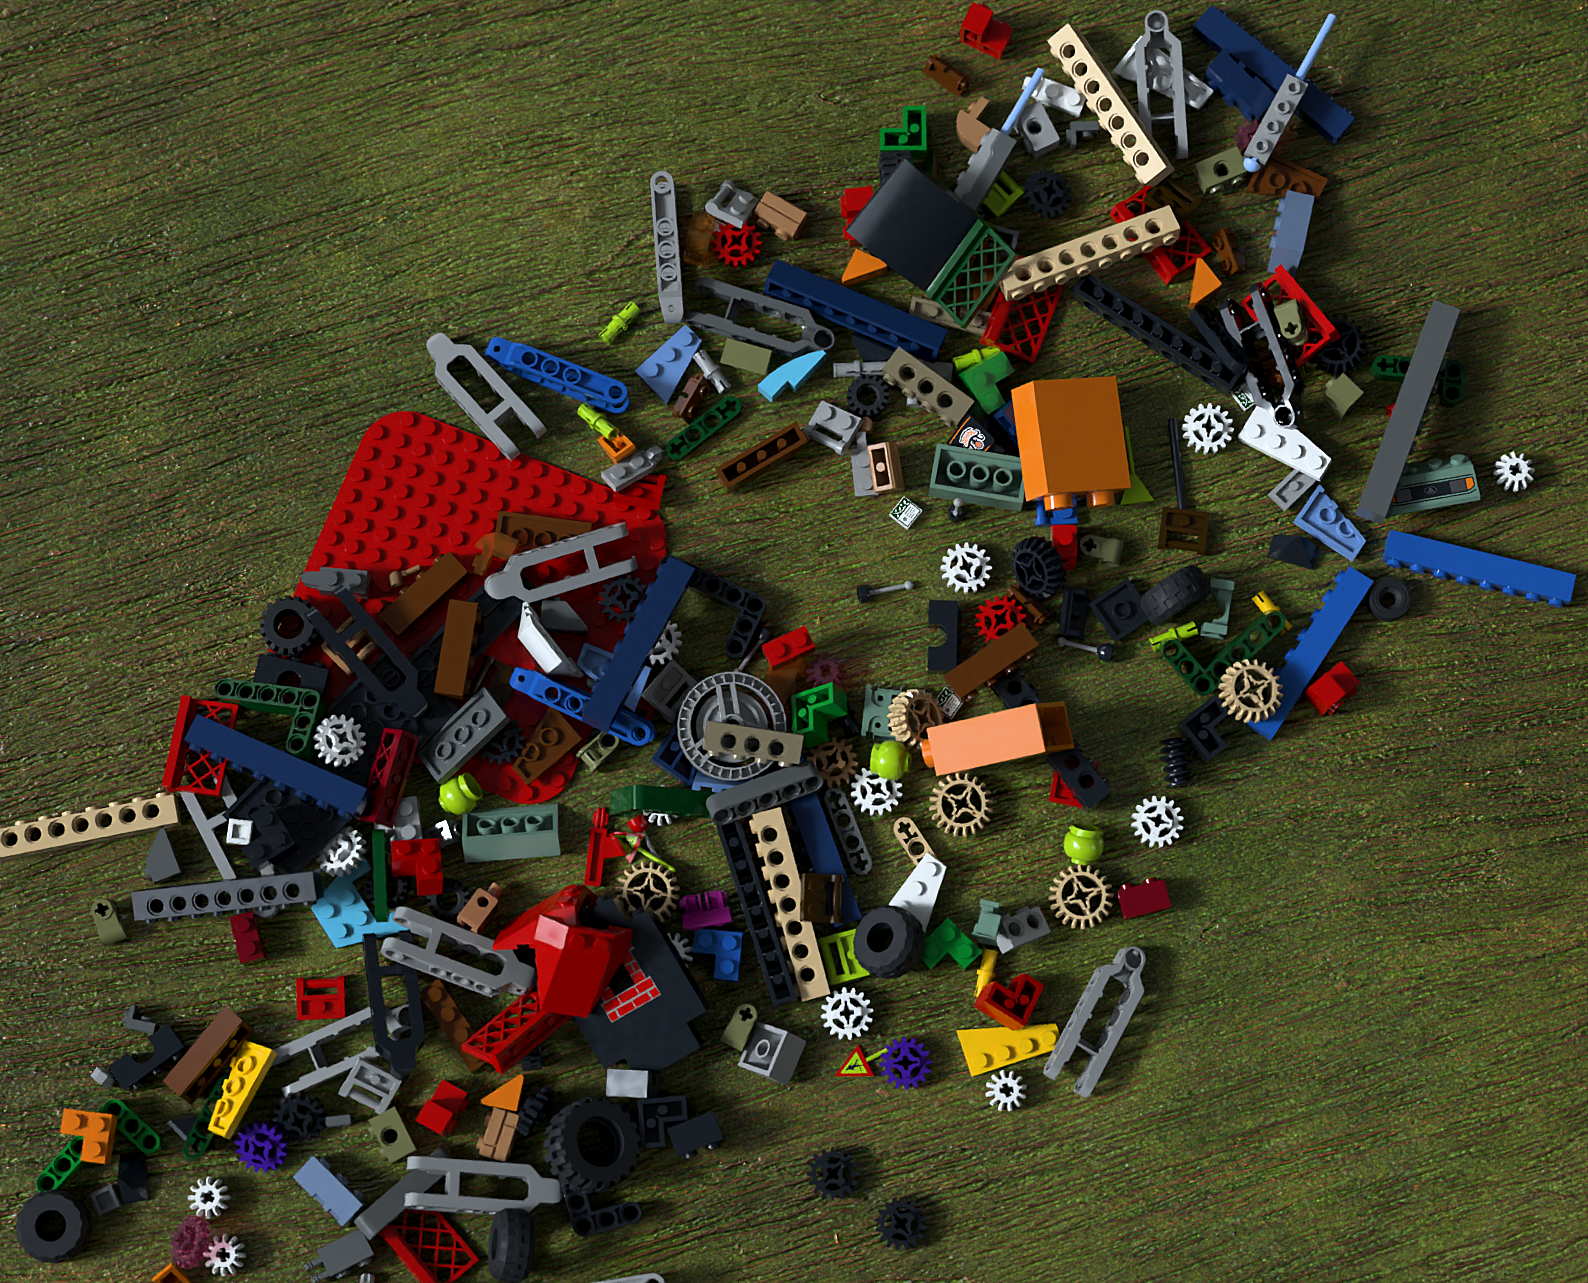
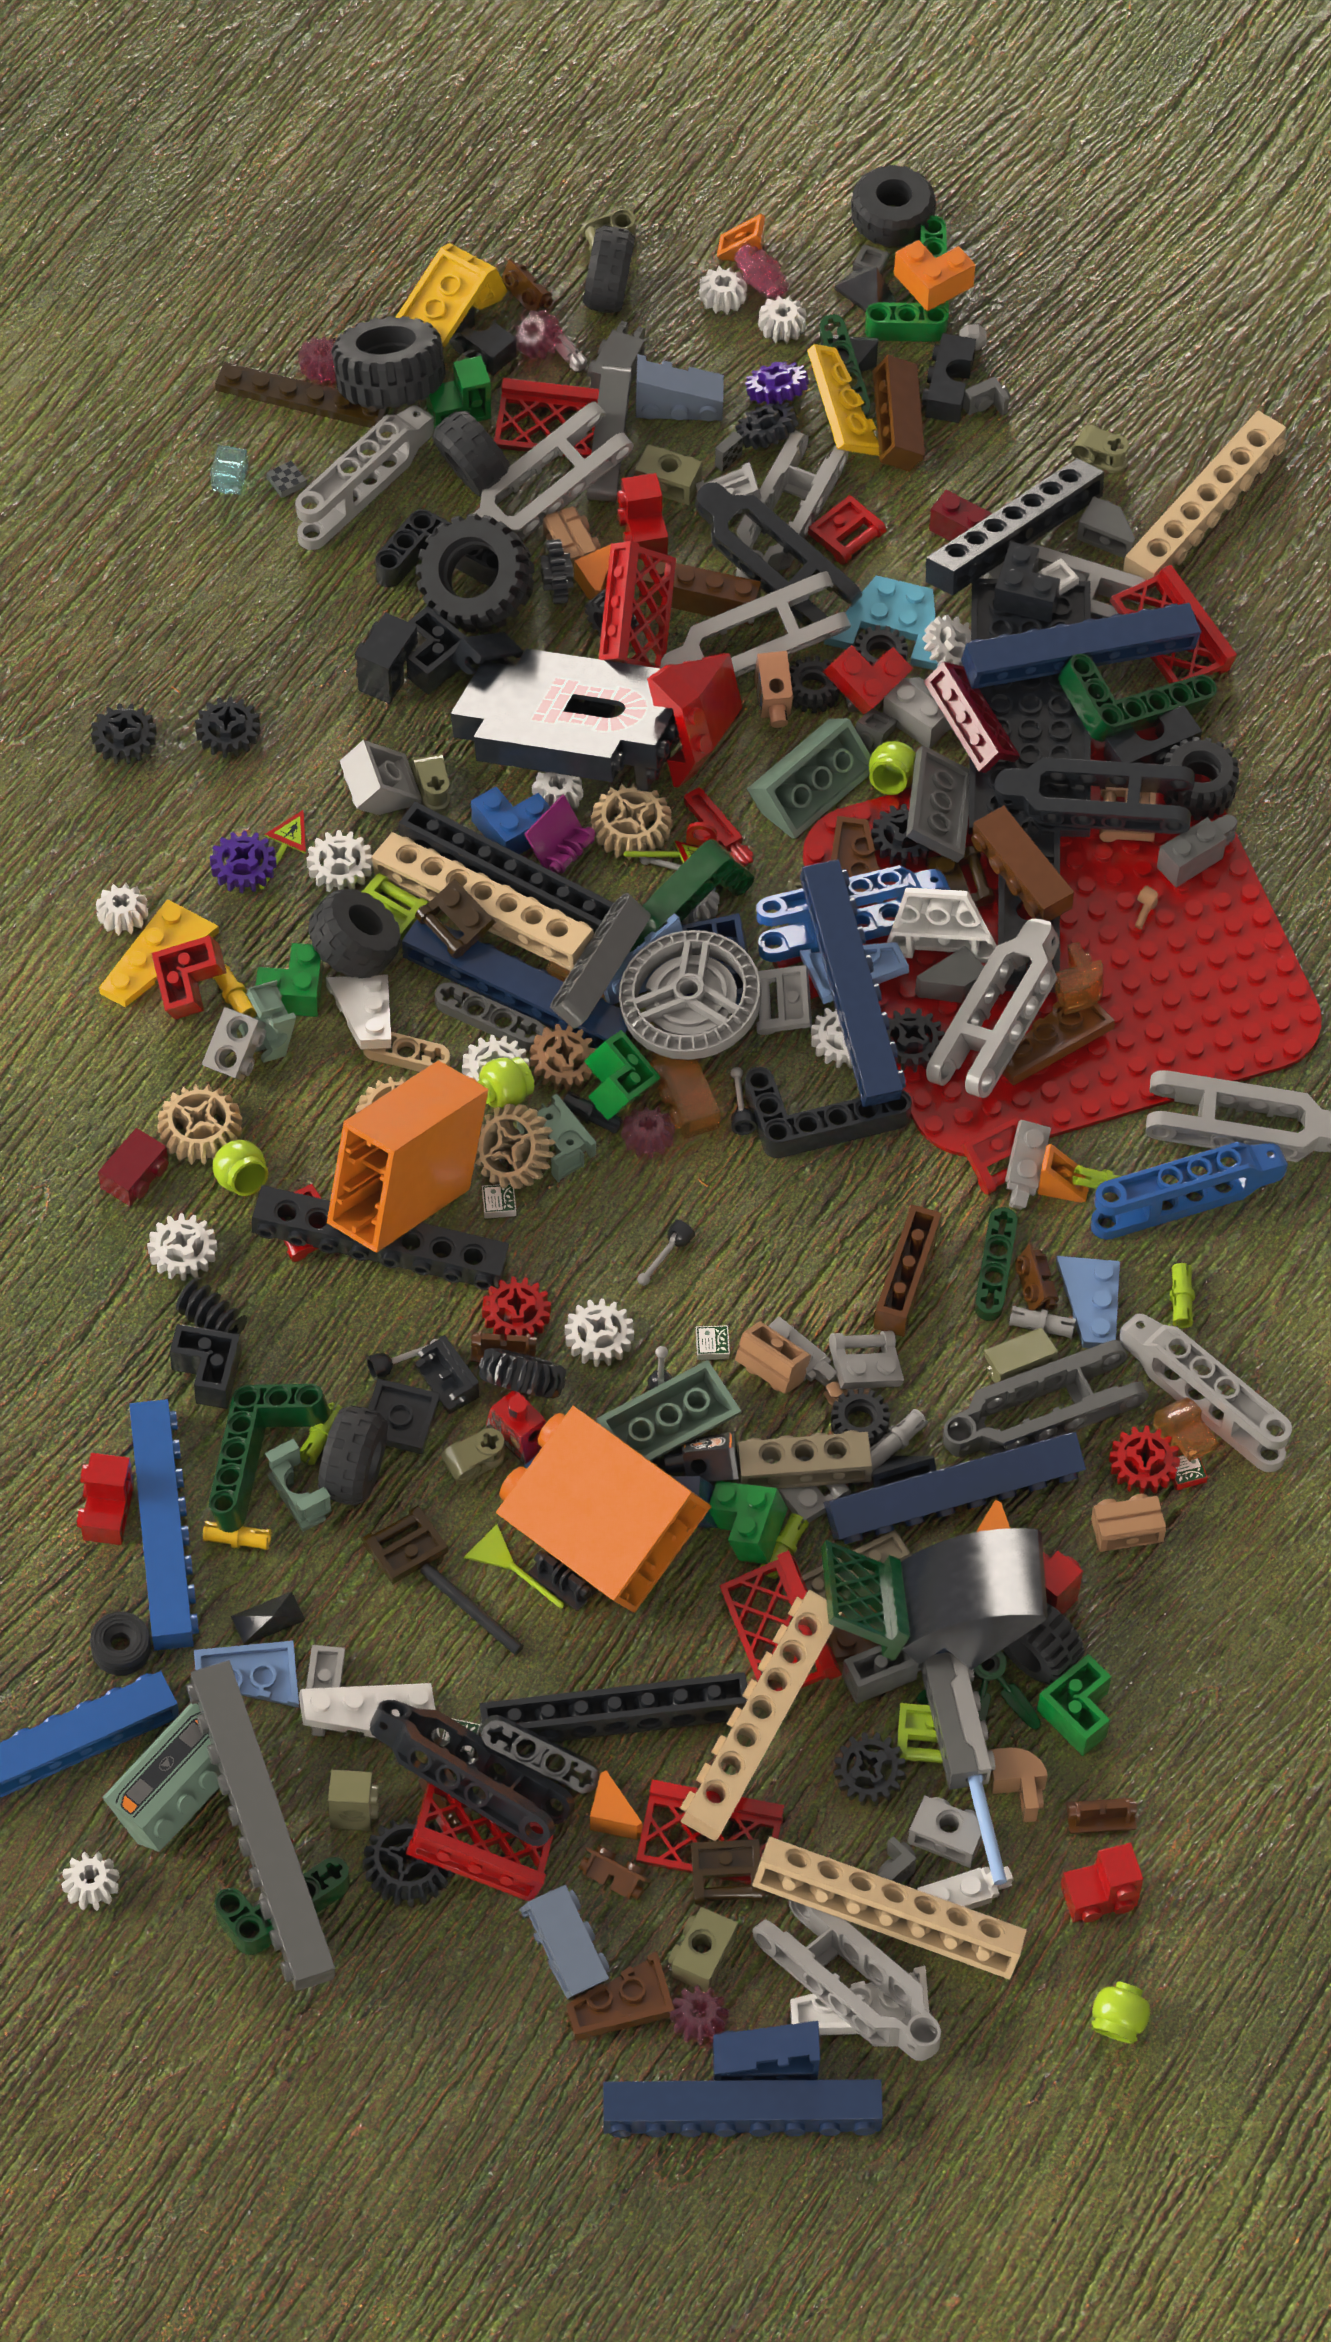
camera: 135 degrees right, 20 degrees down
white gear [313,715,366,767] -> none
dark green beam [372,829,389,923] -> none
reddish brown brick [379,551,470,640] -> none
red wedge [533,914,633,1018] -> none
dark tan brick [702,720,804,768] -> none
light grey plate [705,180,760,228] -> none
medium azure slope [758,350,826,403] -> none
red brick [762,625,815,672] -> none
black arch [927,600,962,674] -> none
reddish brown brick [944,622,1039,703] -> none
light grey piece [1043,946,1145,1098] -> none
white gear [1182,403,1234,455] -> none
tan gear [1218,659,1283,723] -> none
light grey piece [1242,14,1337,172] -> none
olive piece [1274,298,1308,347] -> none

